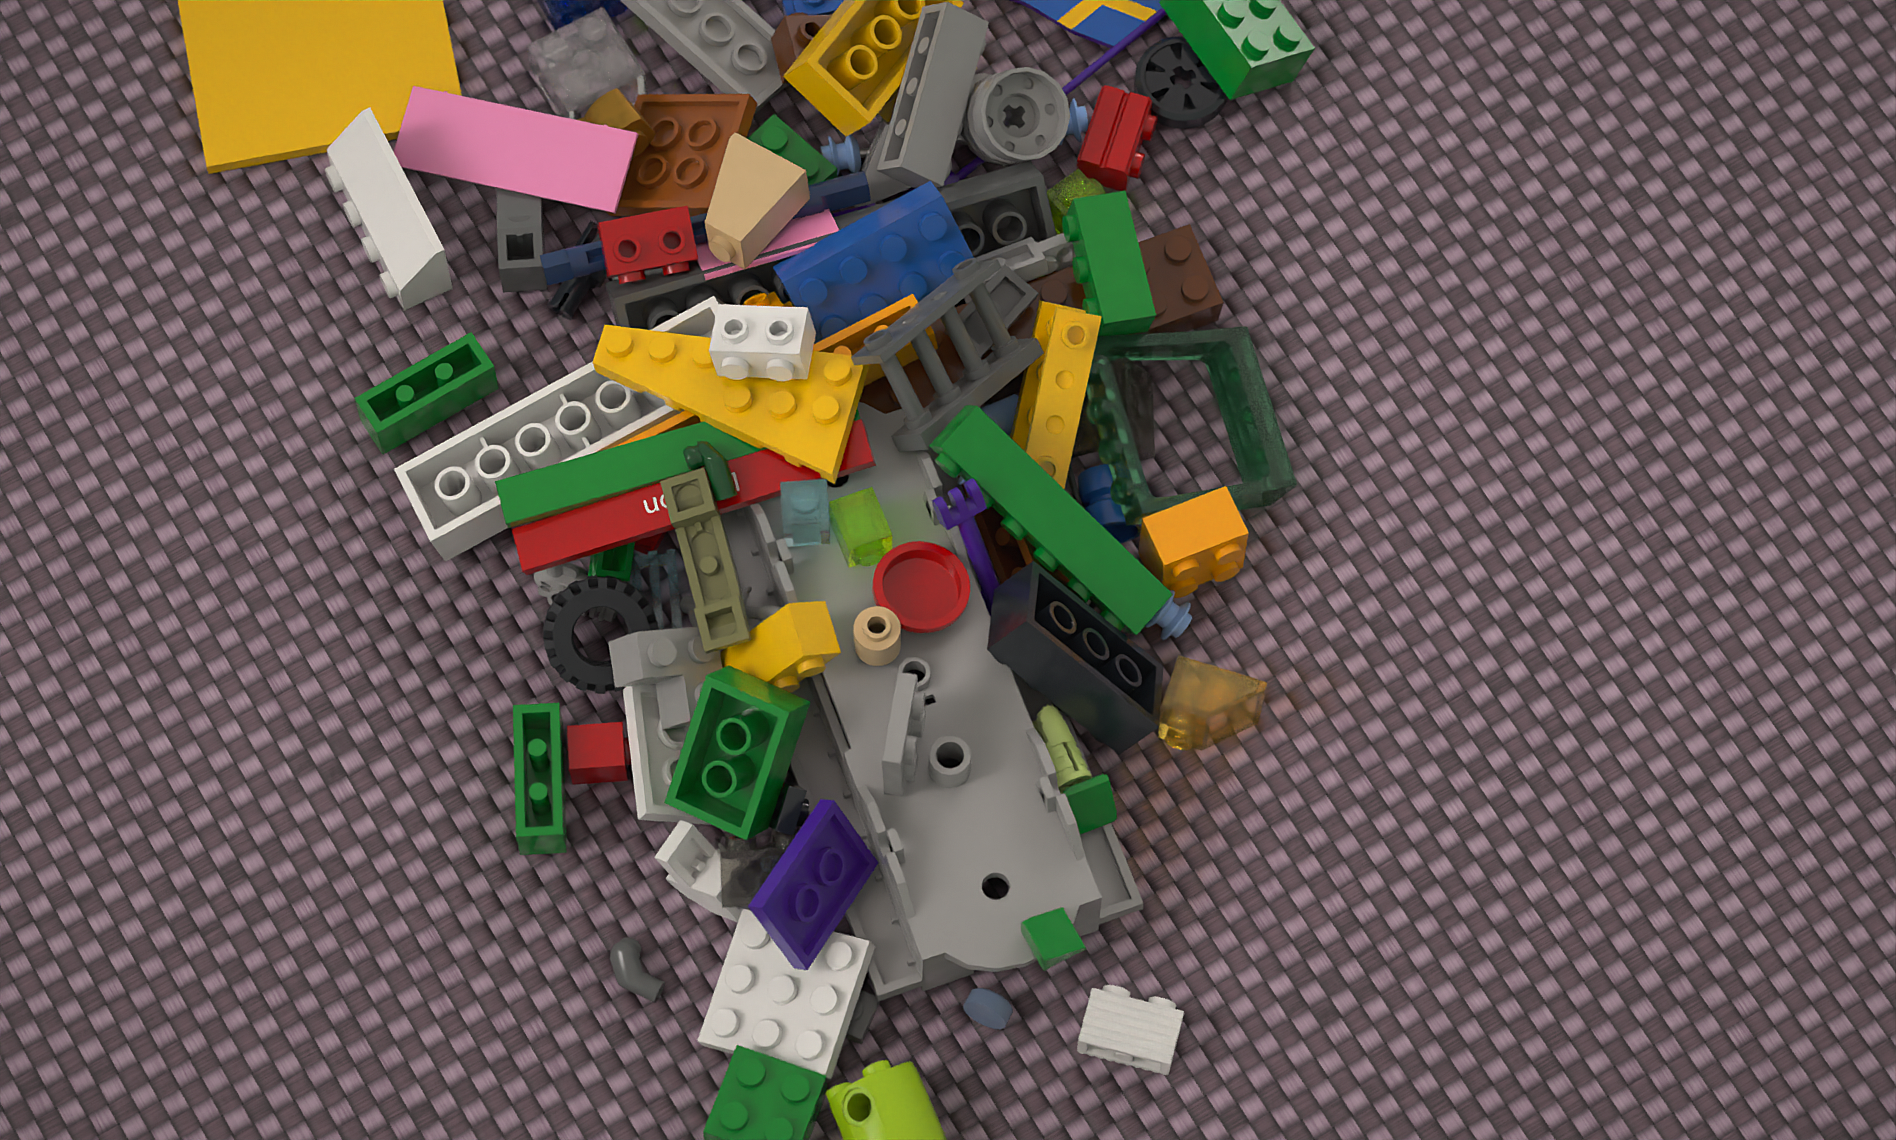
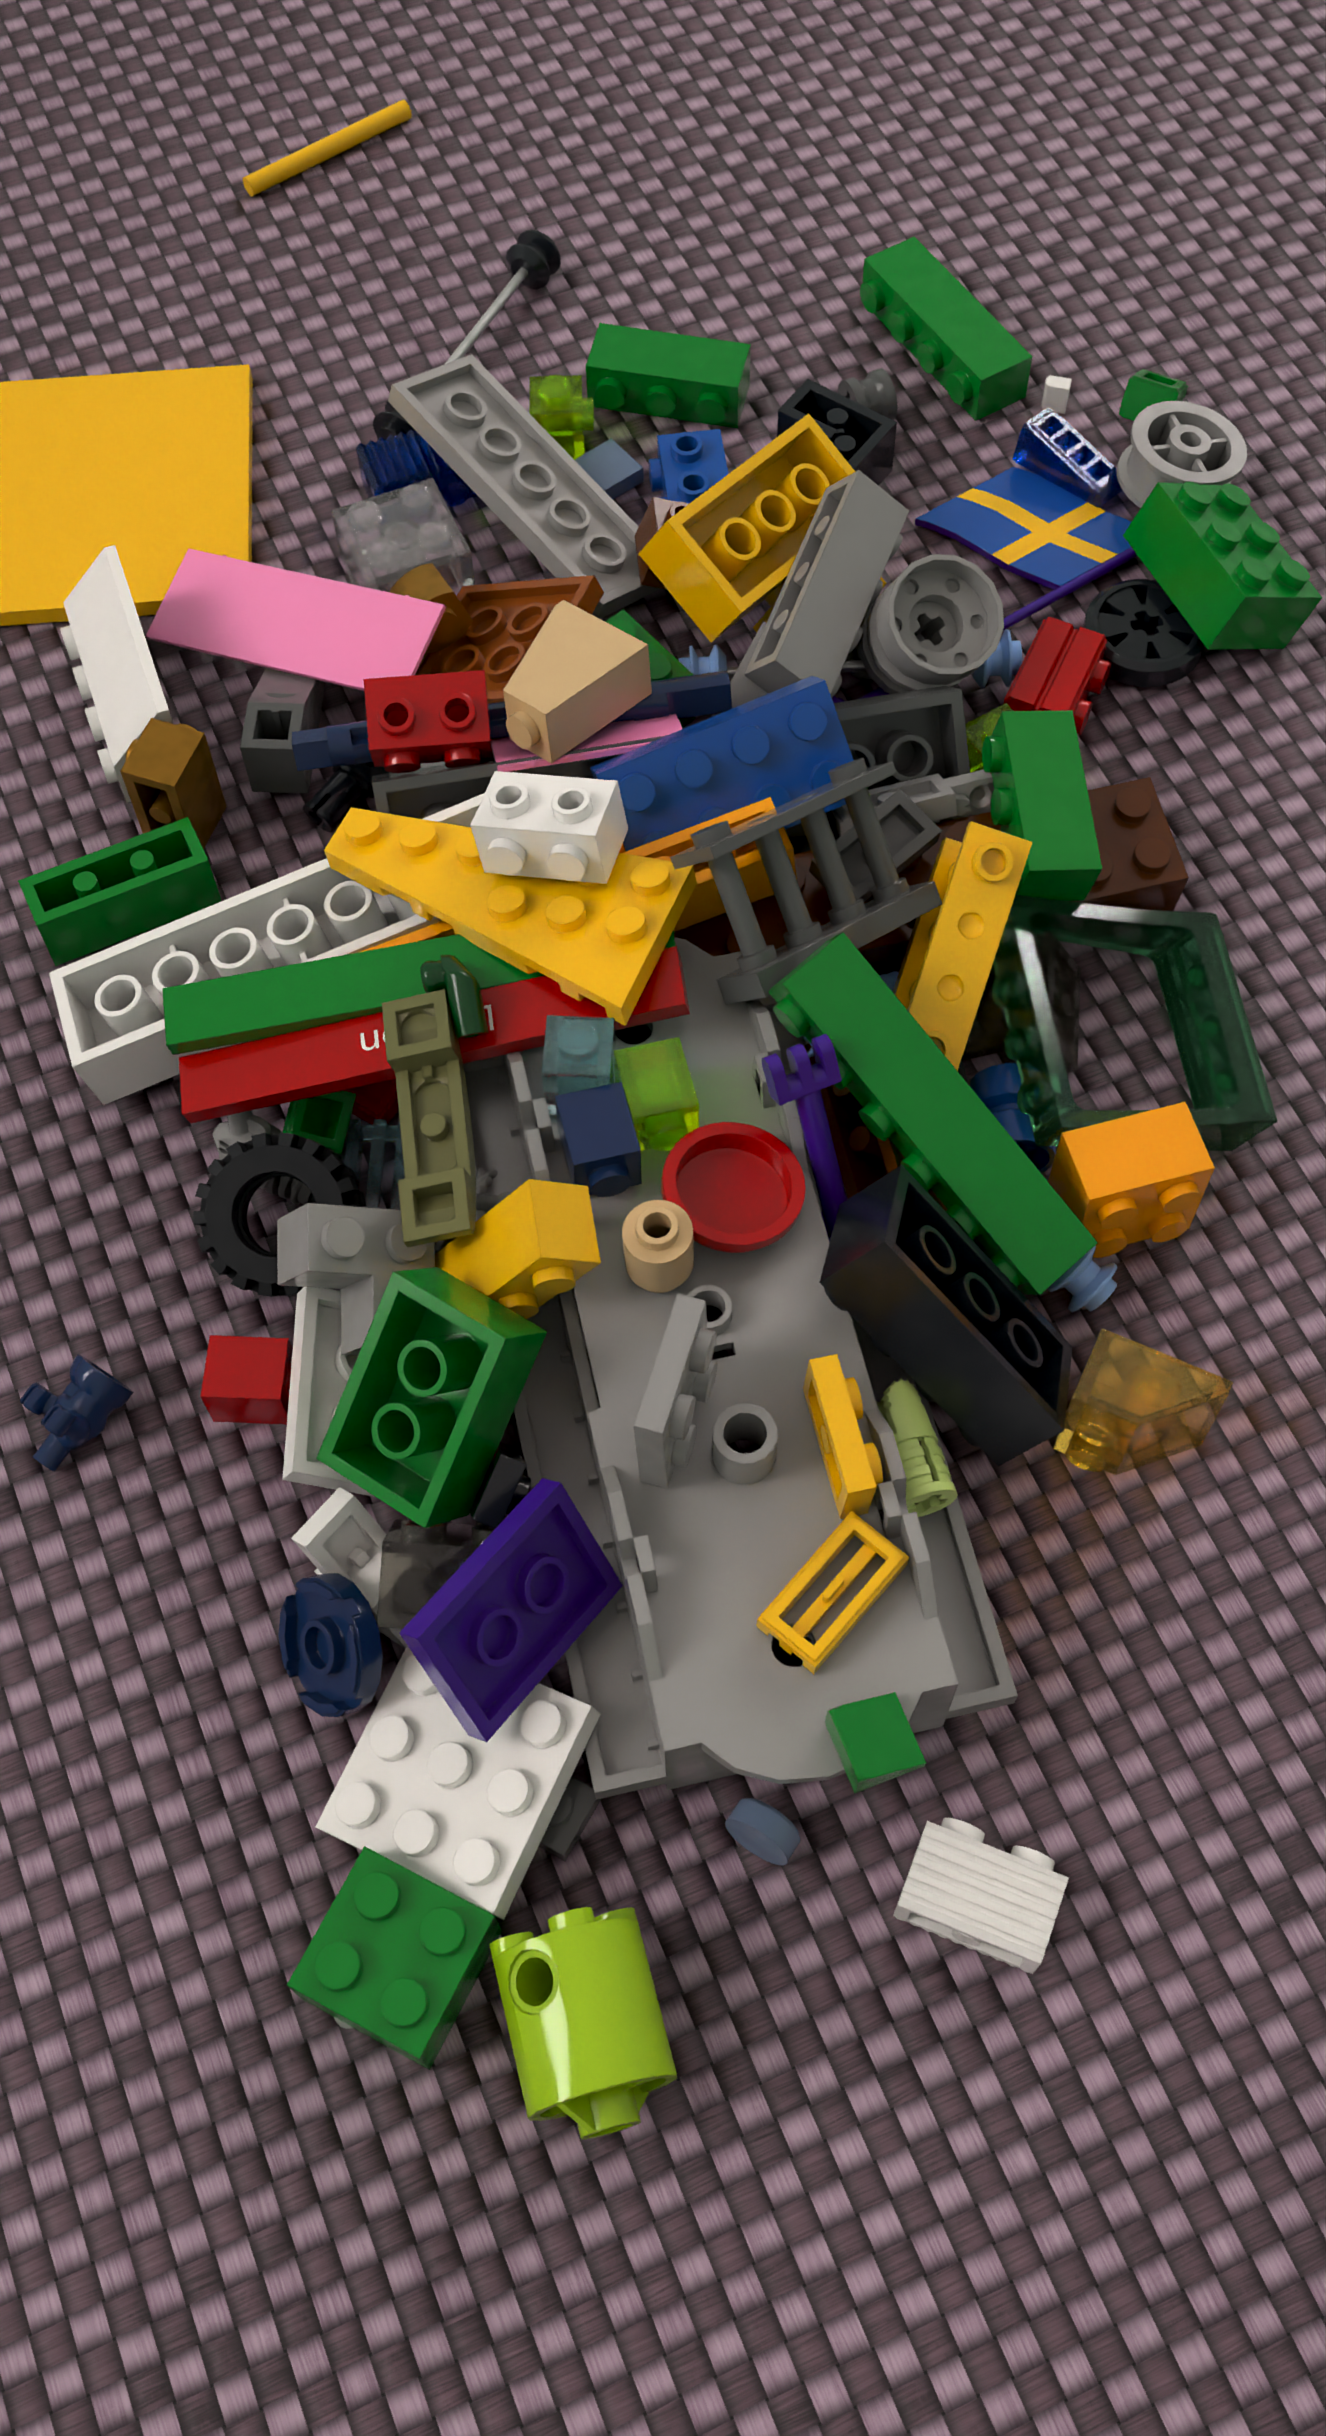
camera: 10 degrees right, 5 degrees down
green brick [513,703,567,855] -> none
dark grey arm [610,937,665,1003] -> none
green slope [1063,774,1117,835] -> none
none -> dark blue piece [20,1354,134,1472]
none -> pearl gold brick [120,718,227,850]
none -> dark blue tile [278,1573,383,1717]
none -> dark blue brick [555,1082,642,1197]
none -> yellow tile [756,1511,909,1674]
none -> yellow plate [803,1354,883,1519]

